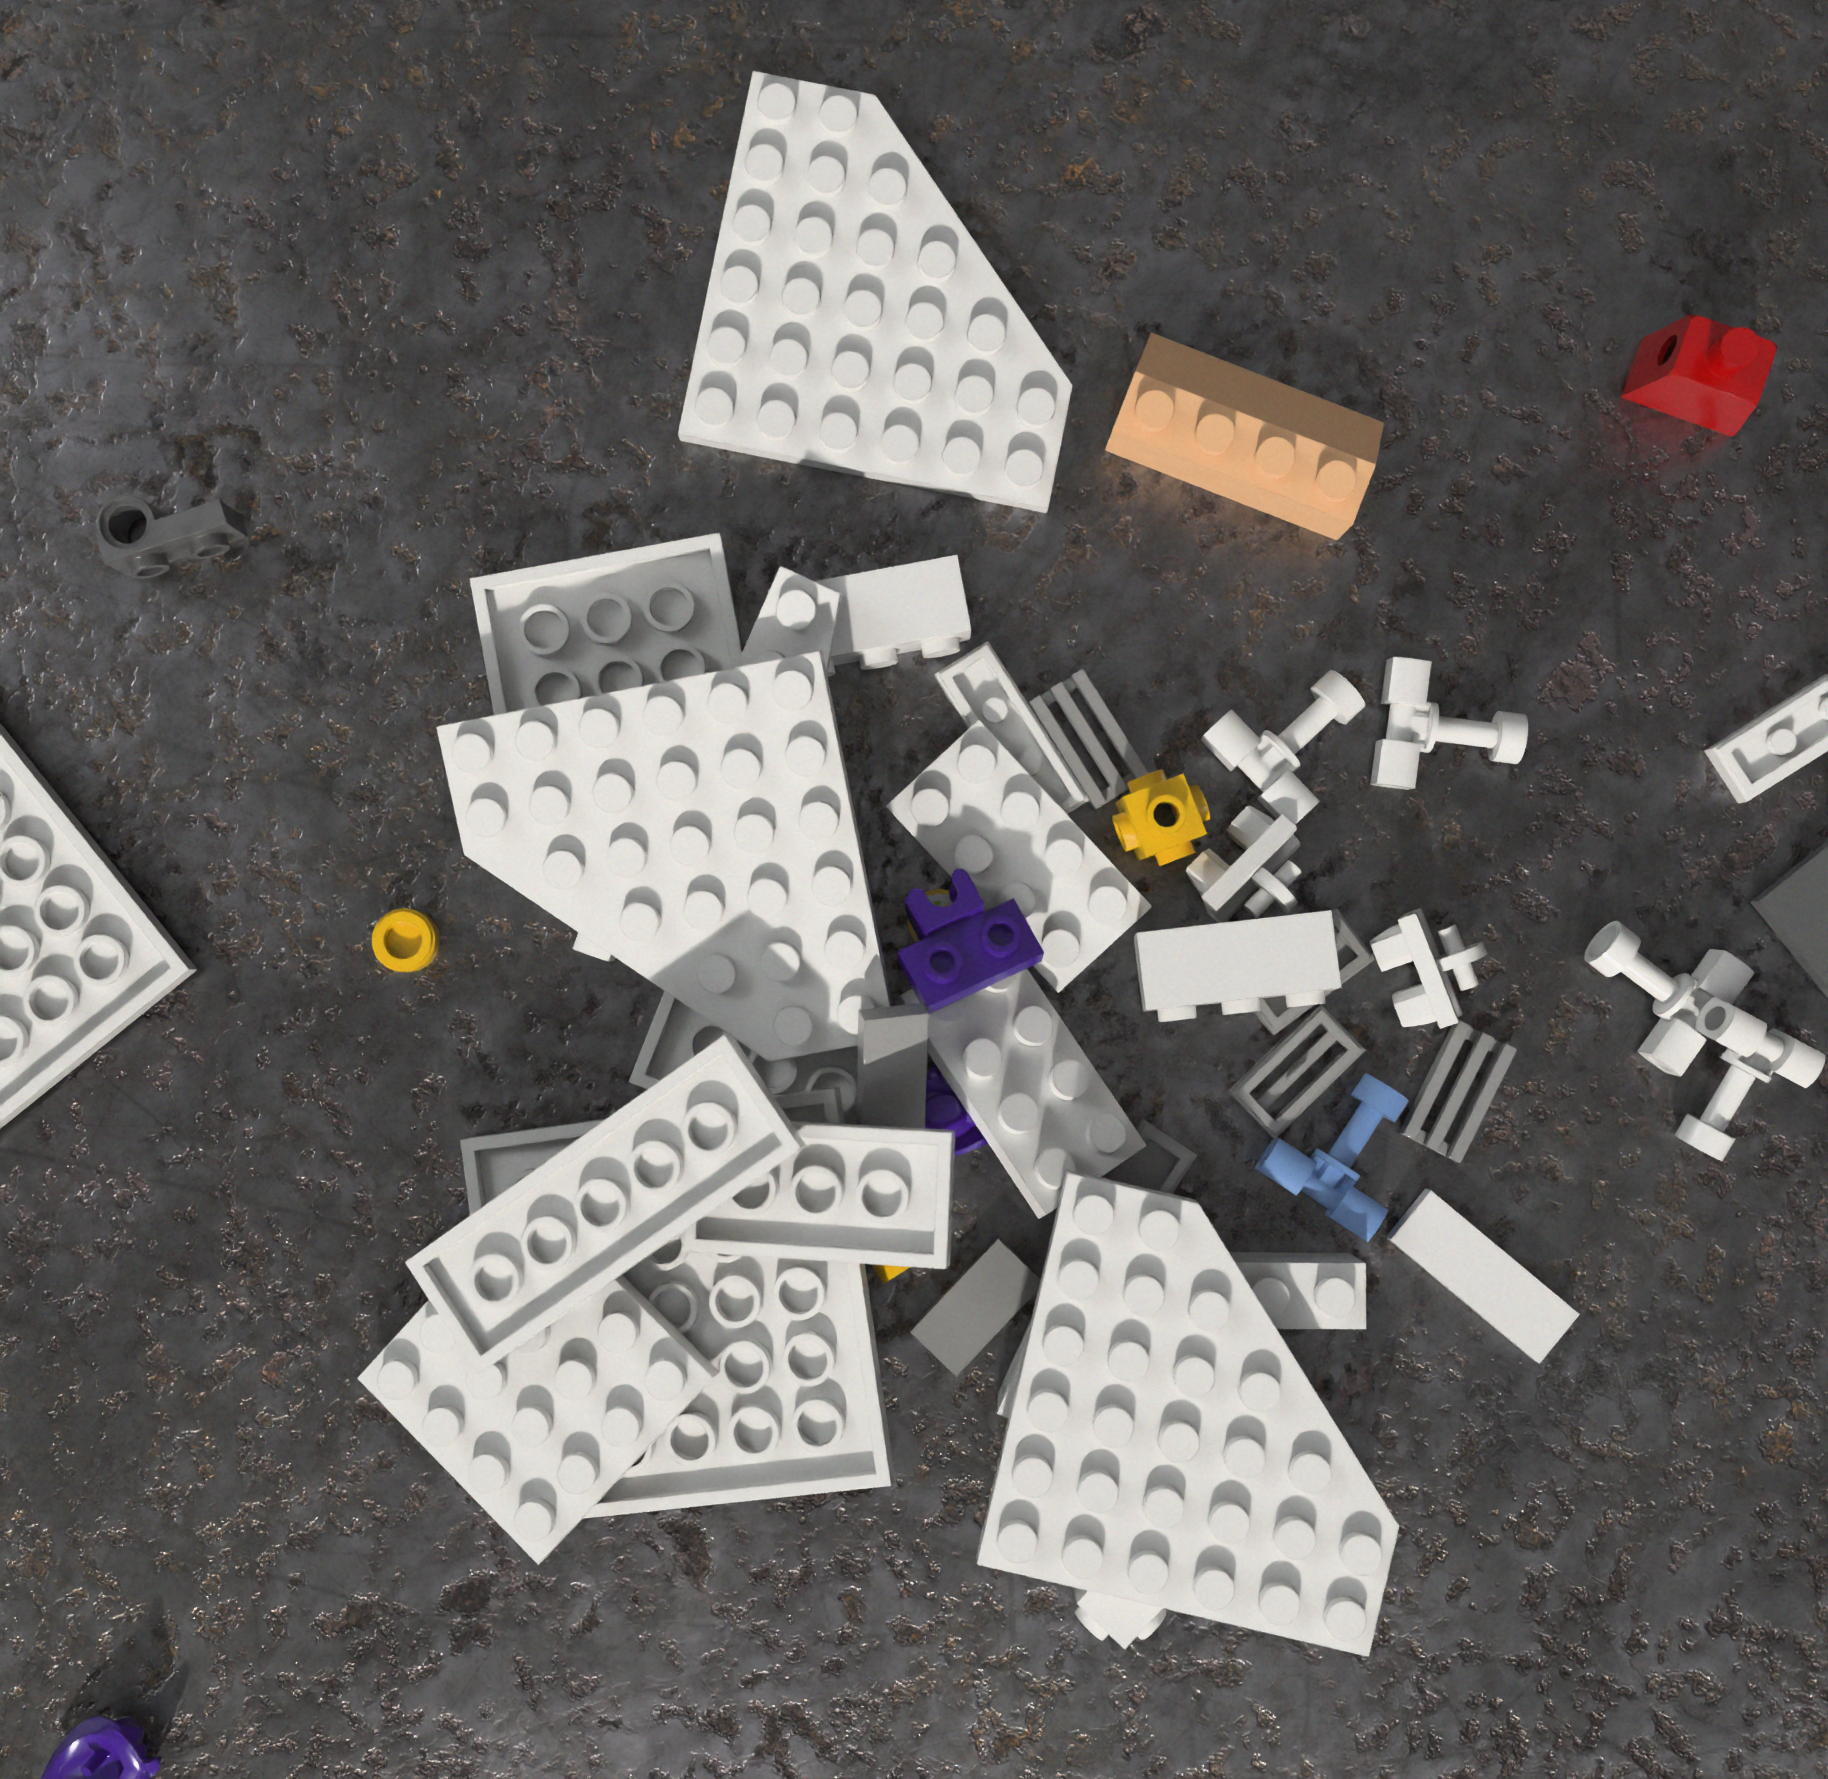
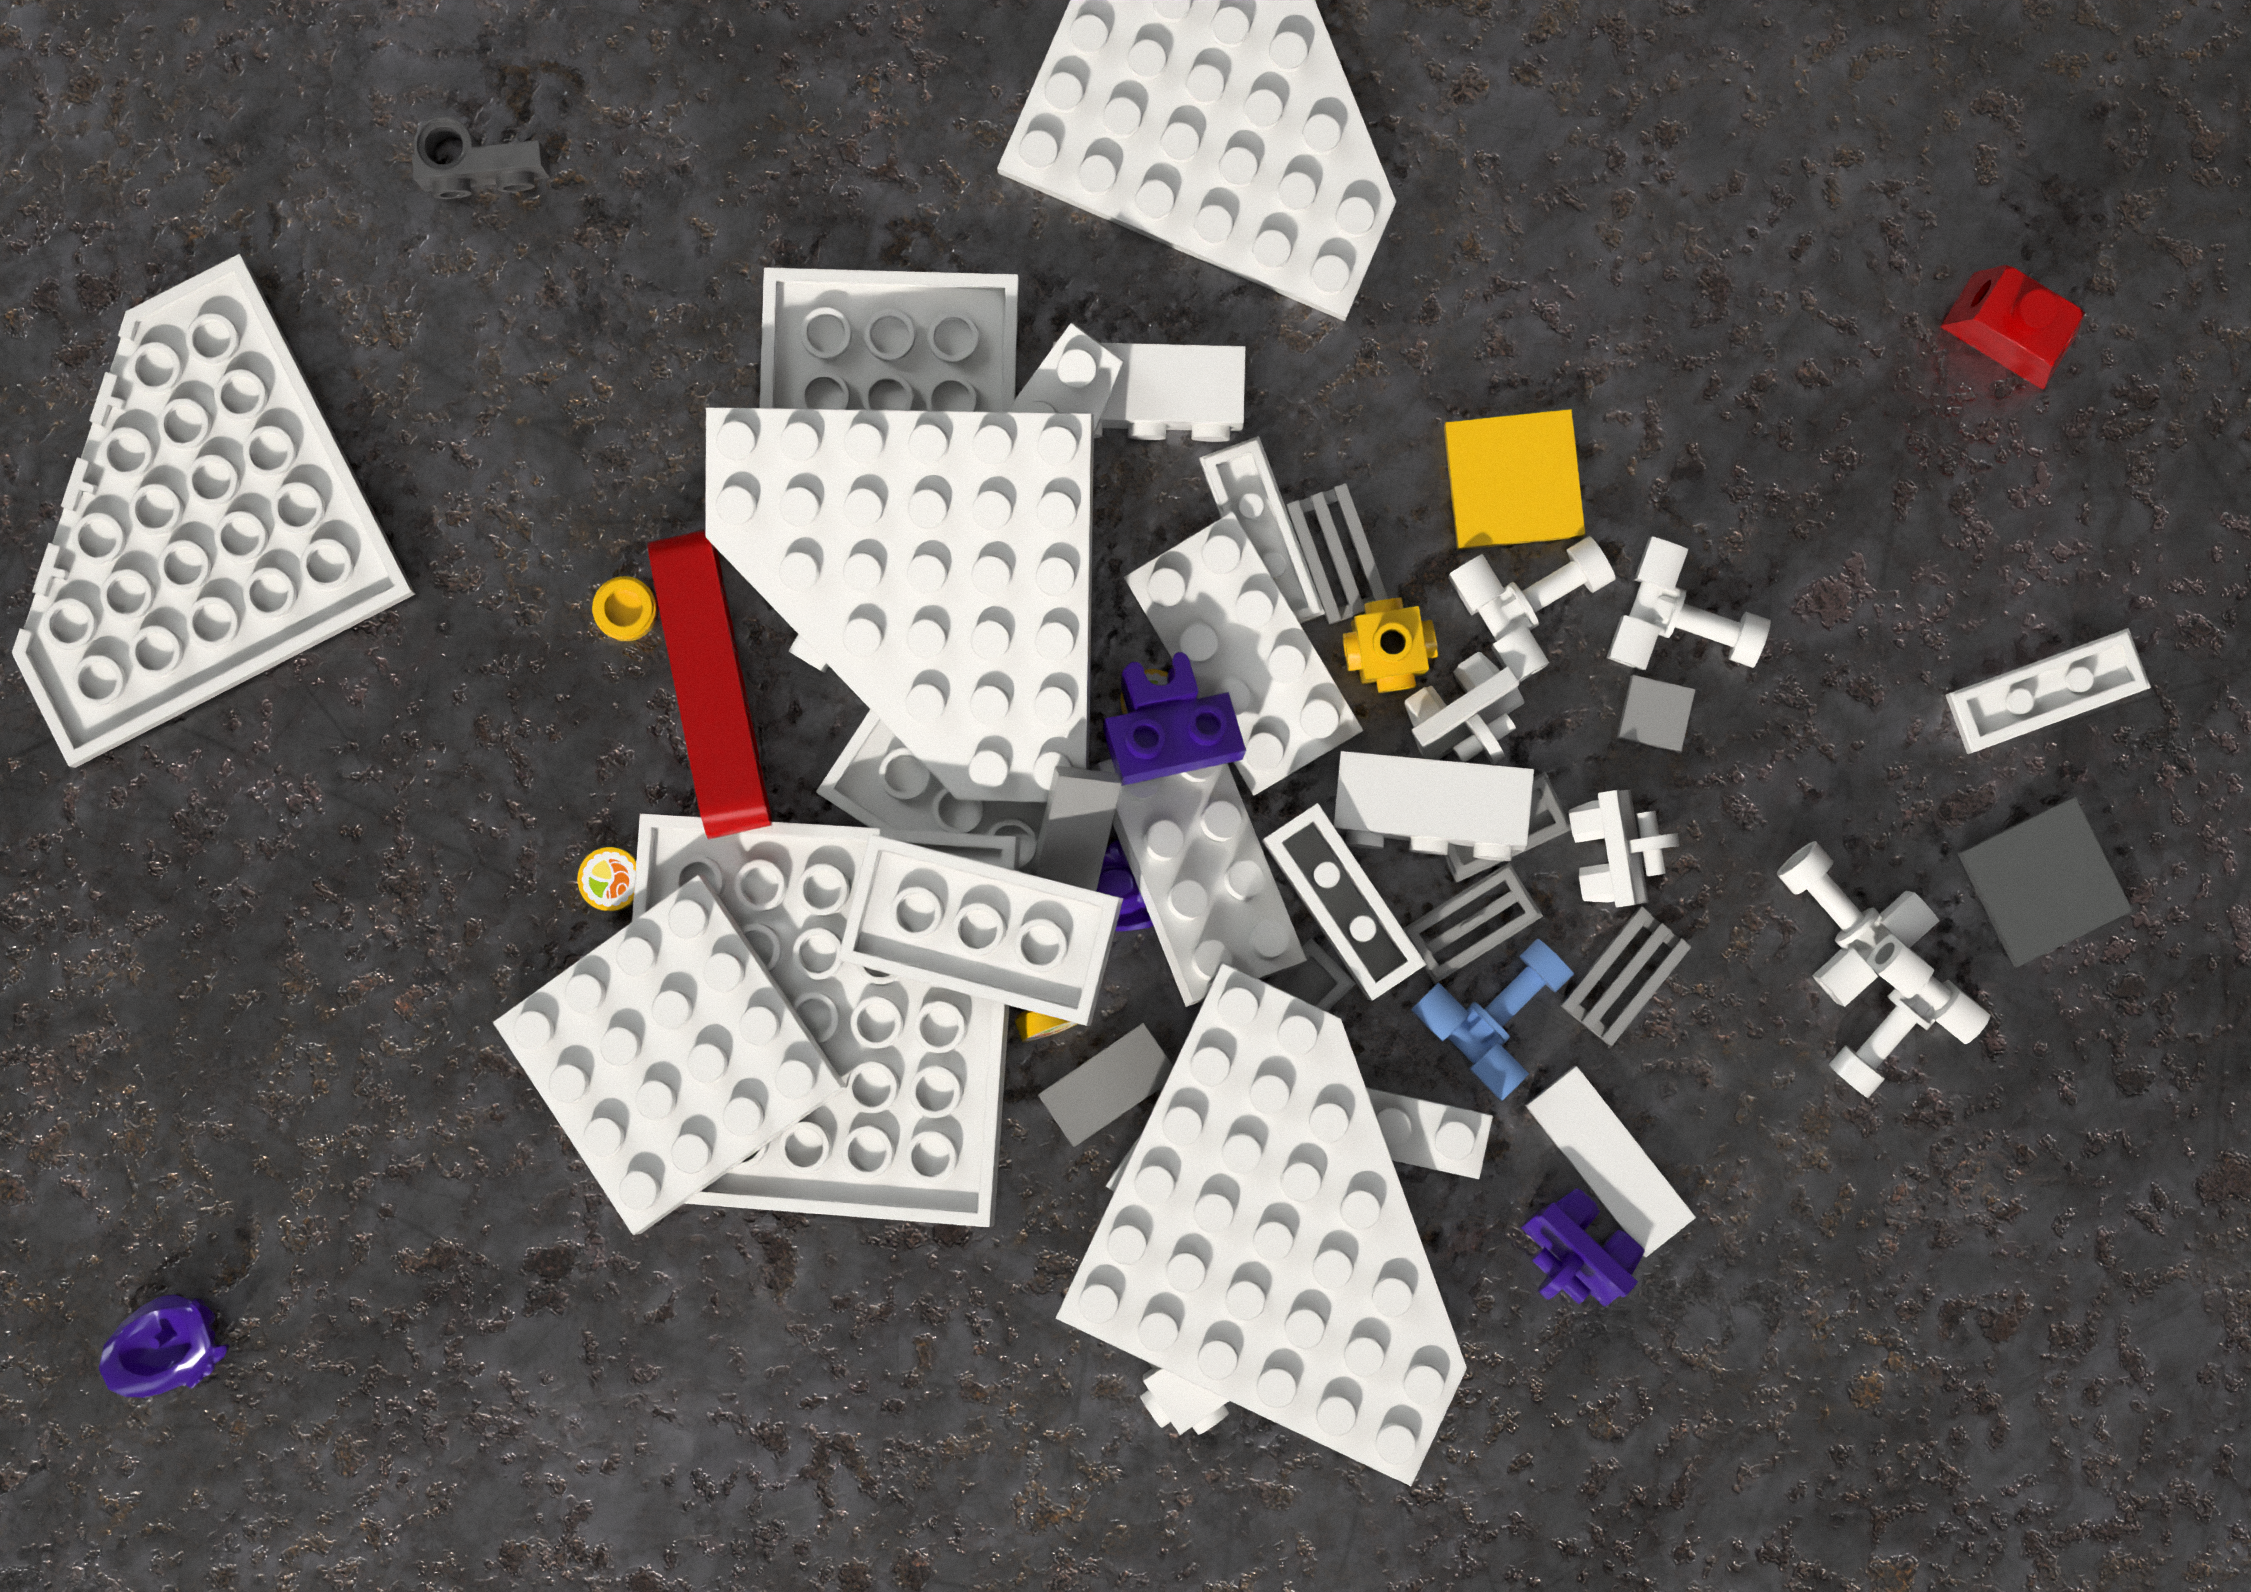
camera: 15 degrees right, 0 degrees up
white plate [405,1034,806,1374] -> none
light nougat slope [1105,332,1384,540] -> none
none -> tile [577,847,637,911]
none -> red beam [647,529,772,840]
none -> white brick [1262,803,1426,1001]
none -> yellow tile [1444,409,1585,551]
none -> dark purple hips [1521,1188,1645,1307]
none -> light grey tile [1617,675,1695,752]

